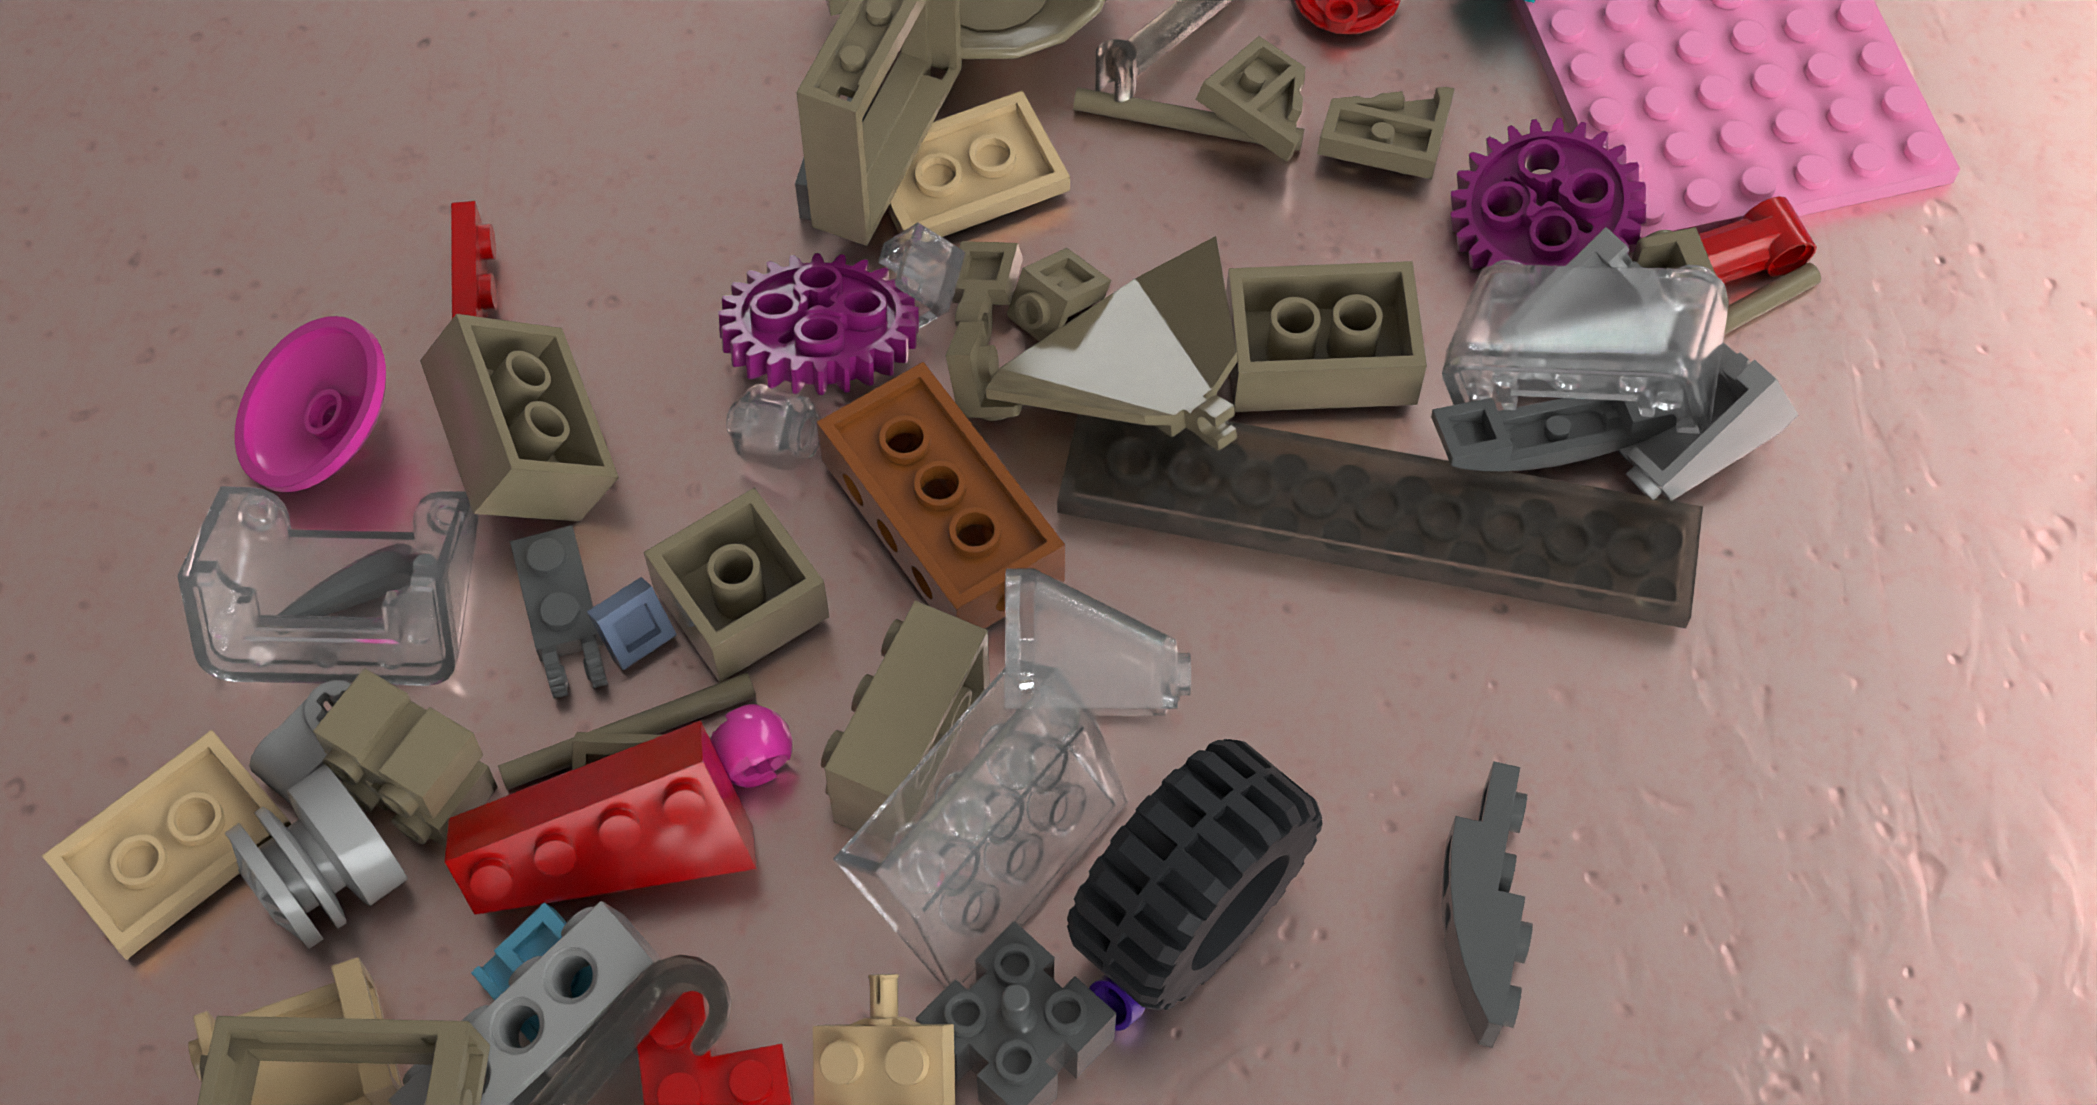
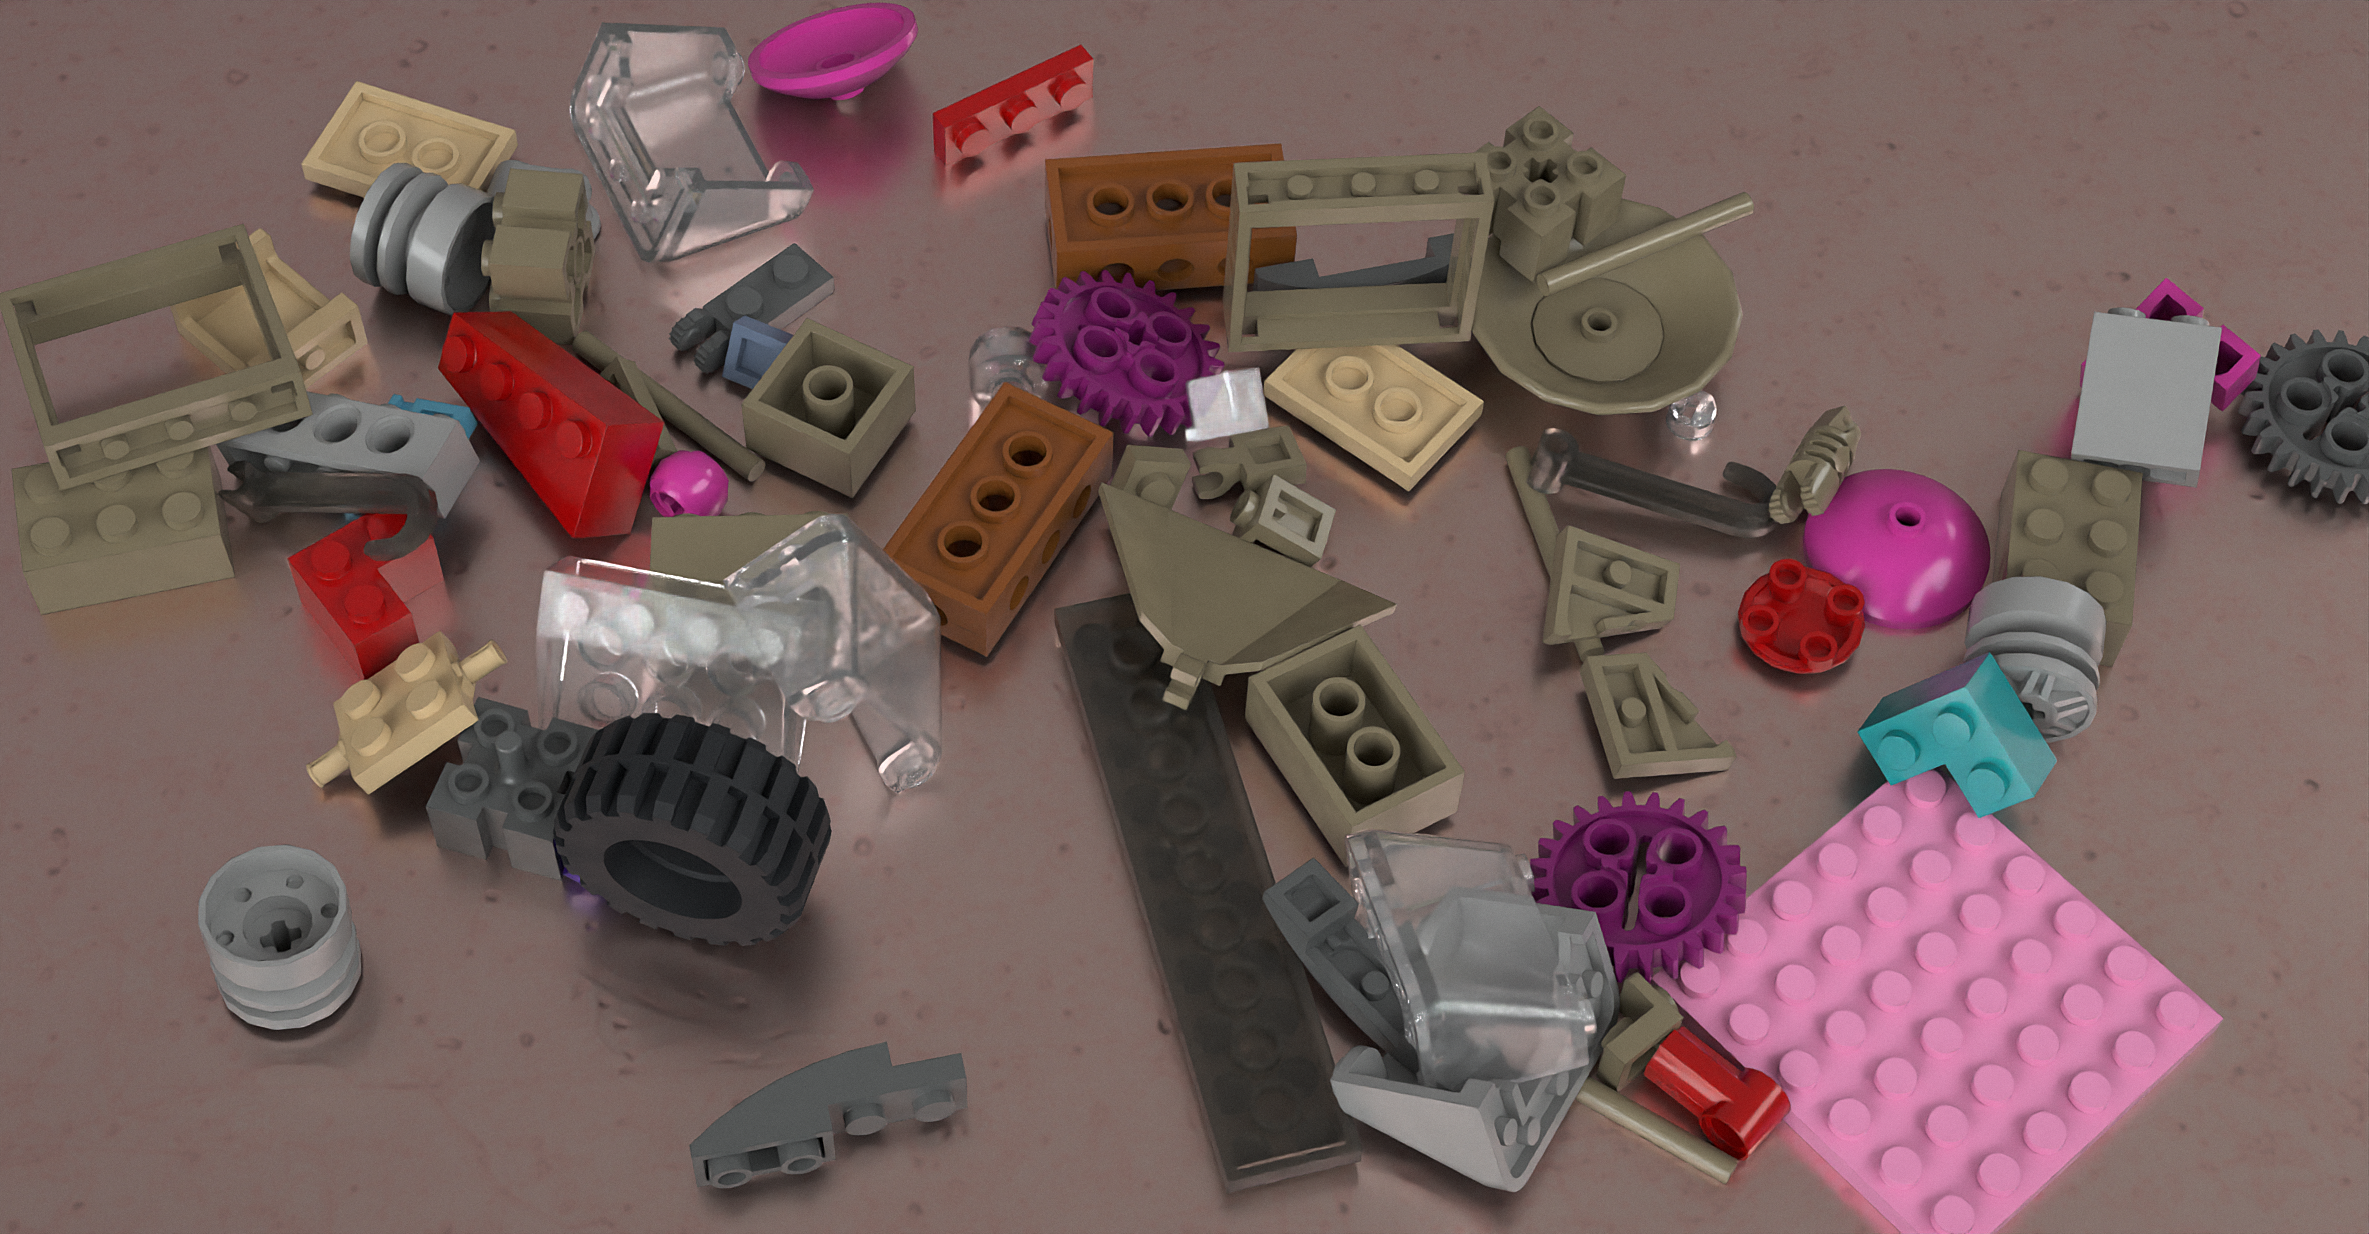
camera: 60 degrees right, 5 degrees down
dark grey piece [277,543,438,628] -> none
dark tan brick [420,314,619,521] -> none
none -> dark orange brick [1045,143,1297,291]

